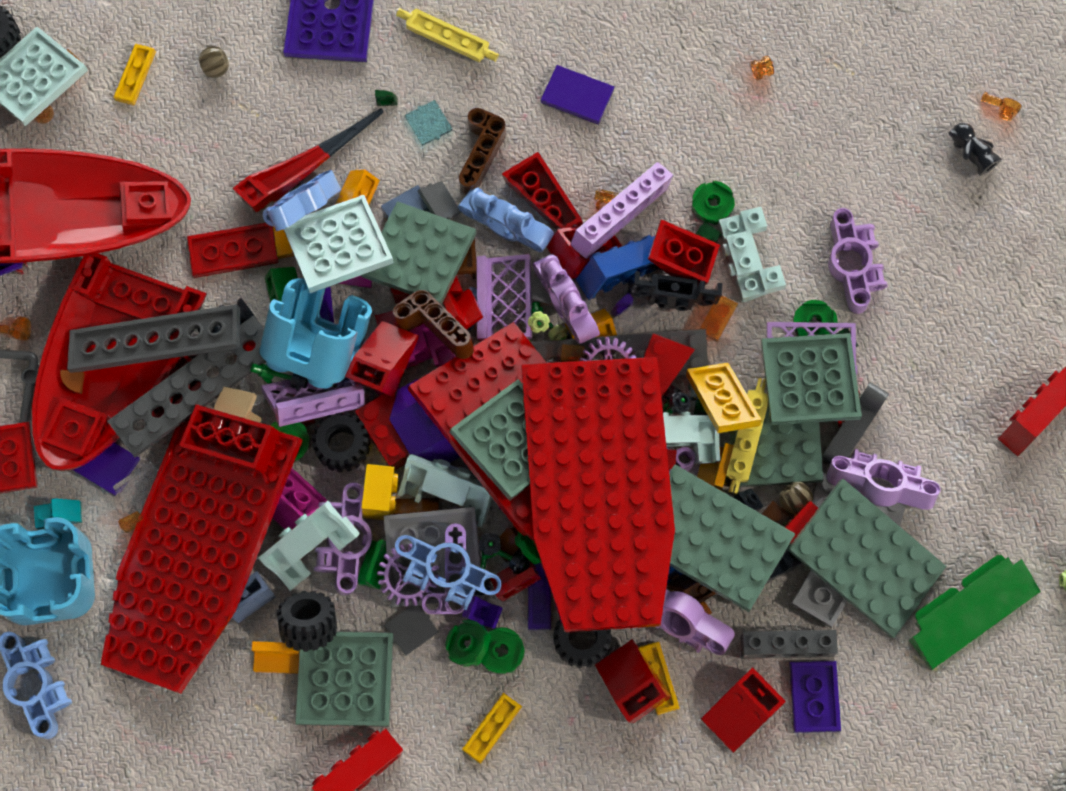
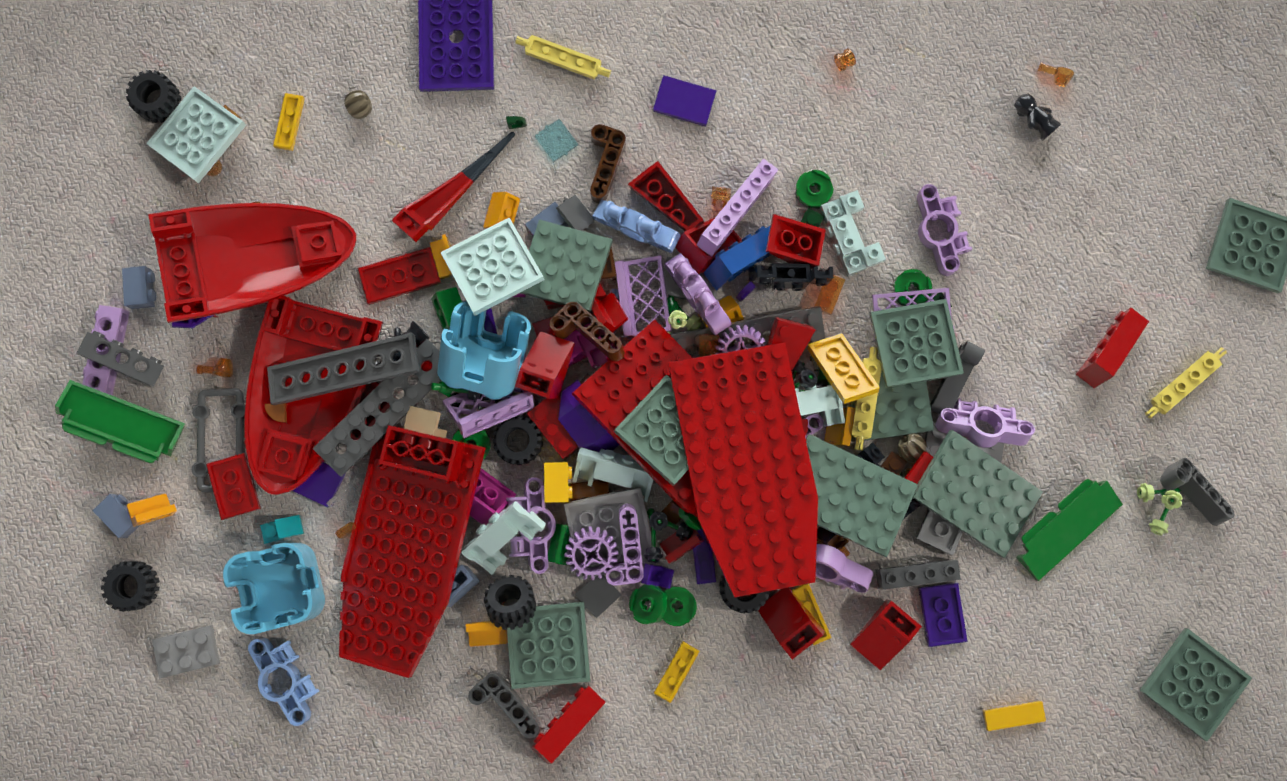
camera: 10 degrees left, 10 degrees up
light blue piece [263,170,341,231] -> none
light blue piece [395,535,501,610] -> none
none -> dark grey beam [468,672,541,739]

